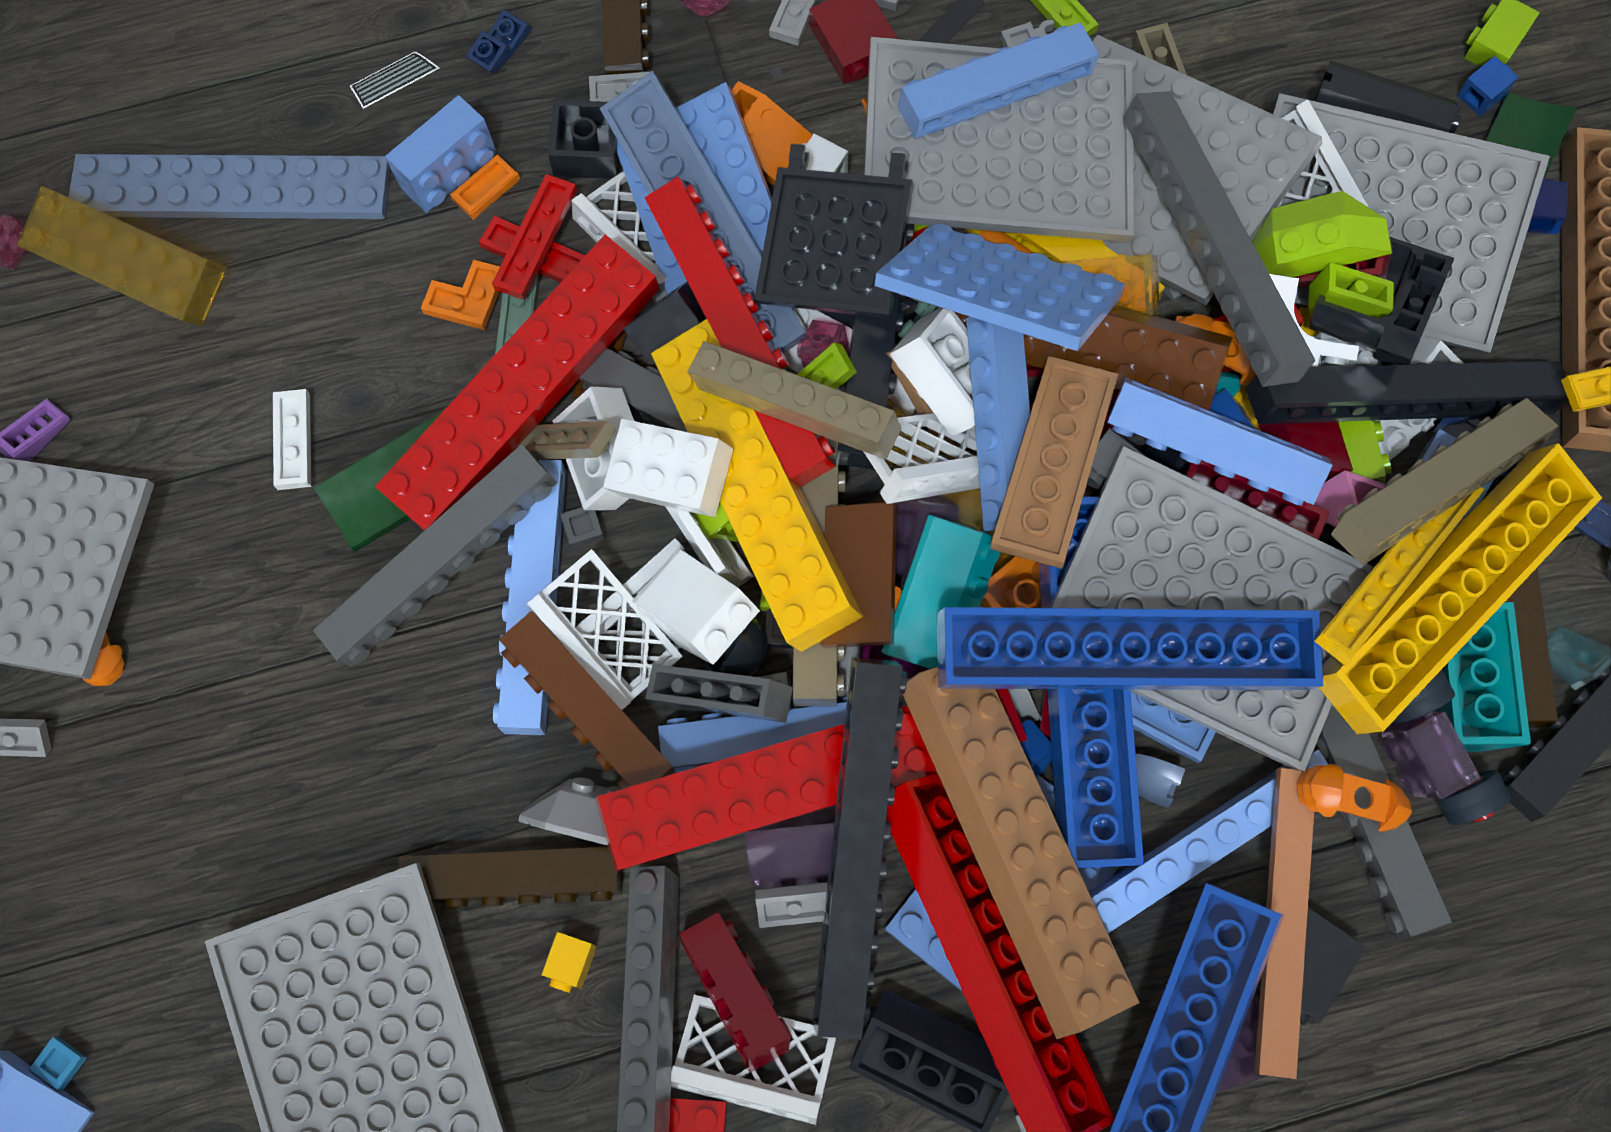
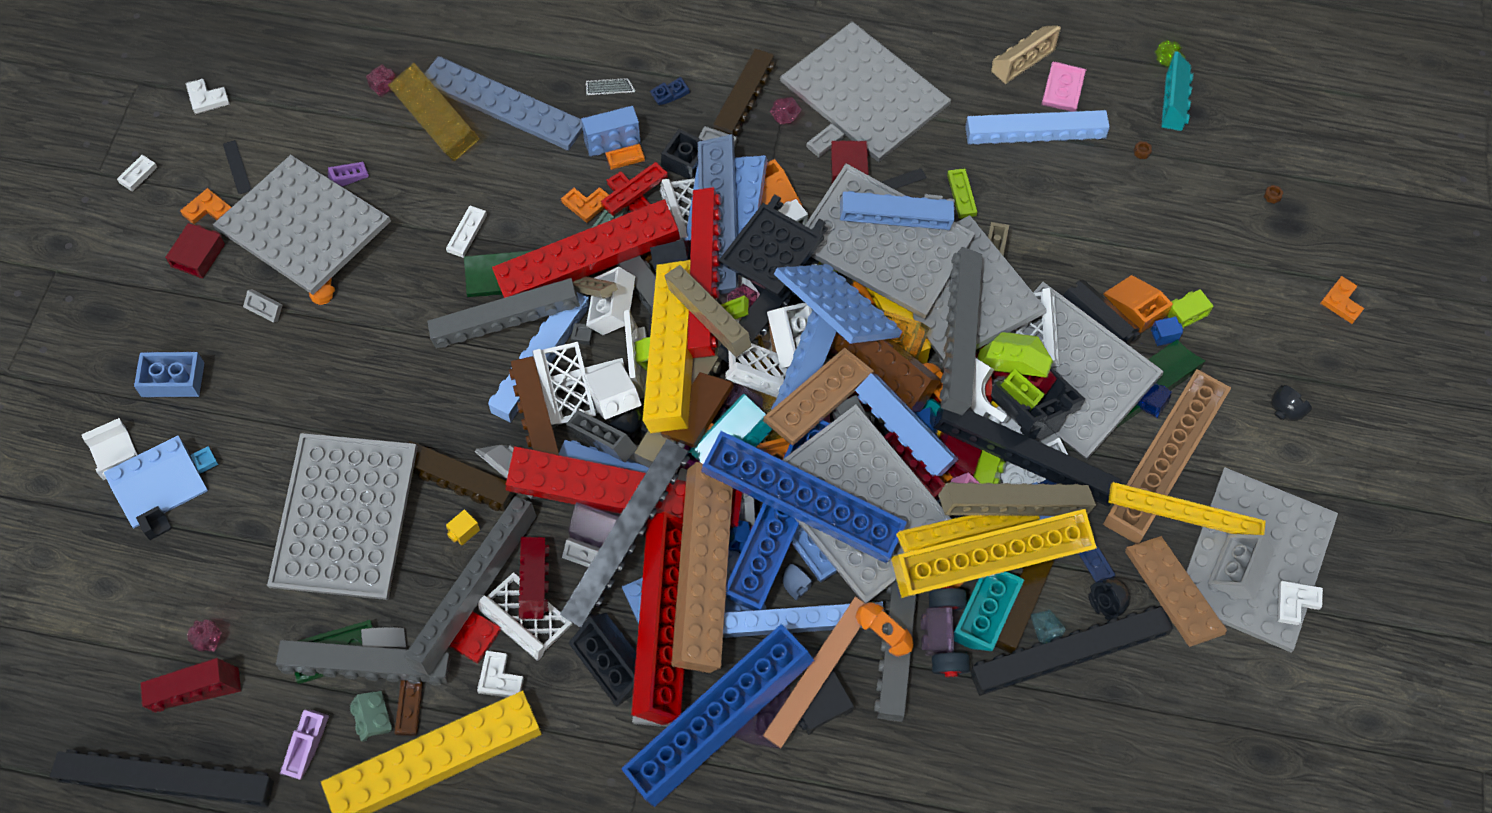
camera: 20 degrees right, 10 degrees down
white brick [603,419,733,517] -> none
none -> orange slope [1103,275,1173,333]

